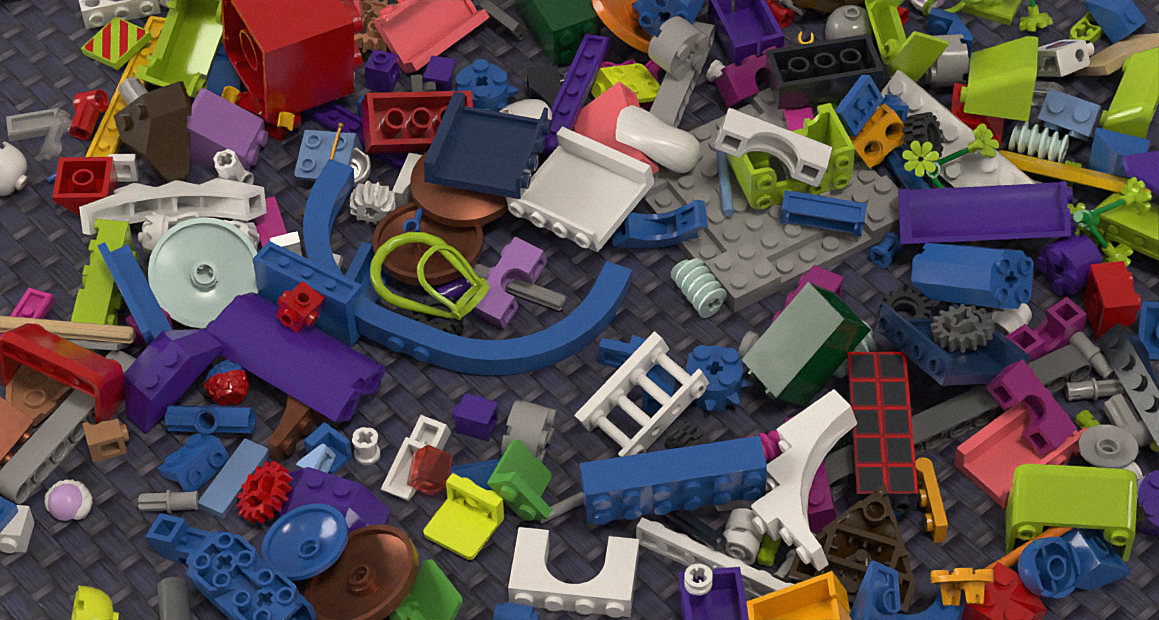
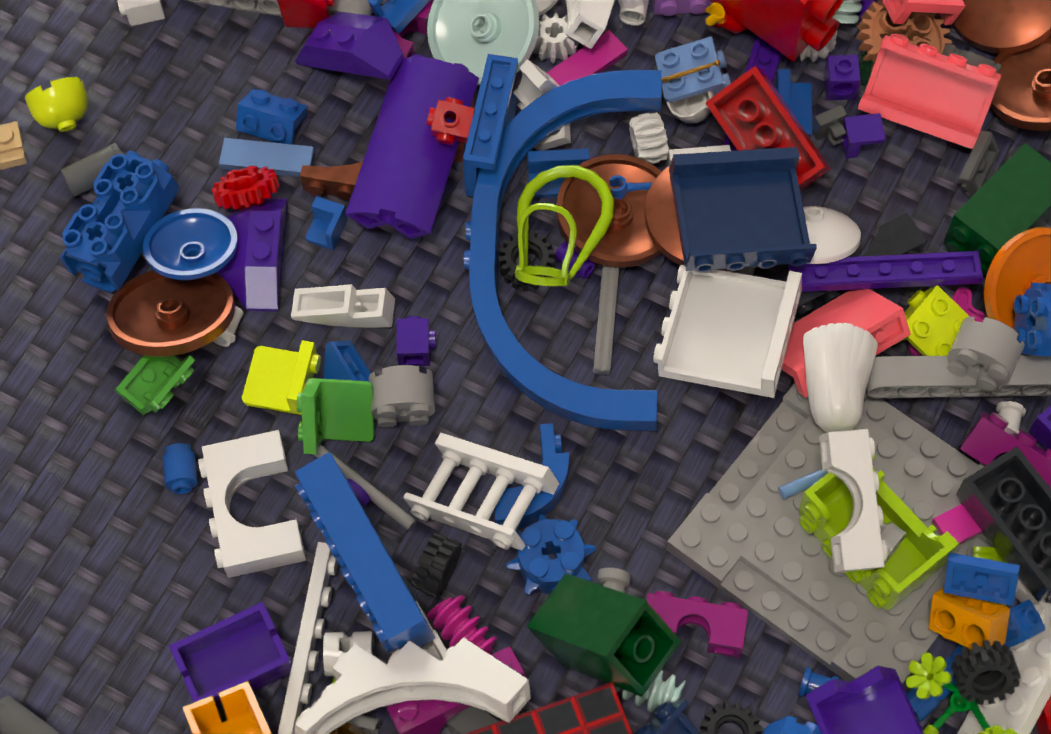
camera: 70 degrees right, 15 degrees up
lavender hair [44,479,93,521] -> none
medium nougat brick [82,418,130,463] -> none
light grey axle [138,490,199,513] -> none
blue brick [145,513,213,564] -> none
blue piece [165,404,256,434] -> none
red piece [203,359,249,406] -> none
light blue slope [296,444,336,473] -> none
white bush [352,427,380,465] -> none
clear red panel [407,444,453,495] -> none
blue brick [451,59,518,112] -> none
medium lavender arch [473,237,547,330] -> none
blue arch [612,199,708,249] -> none
black axle [662,509,728,552] -> none
light aqua piece [671,258,727,318] -> none
white bush [684,564,712,595] -> none
blue container [779,190,867,237] -> none

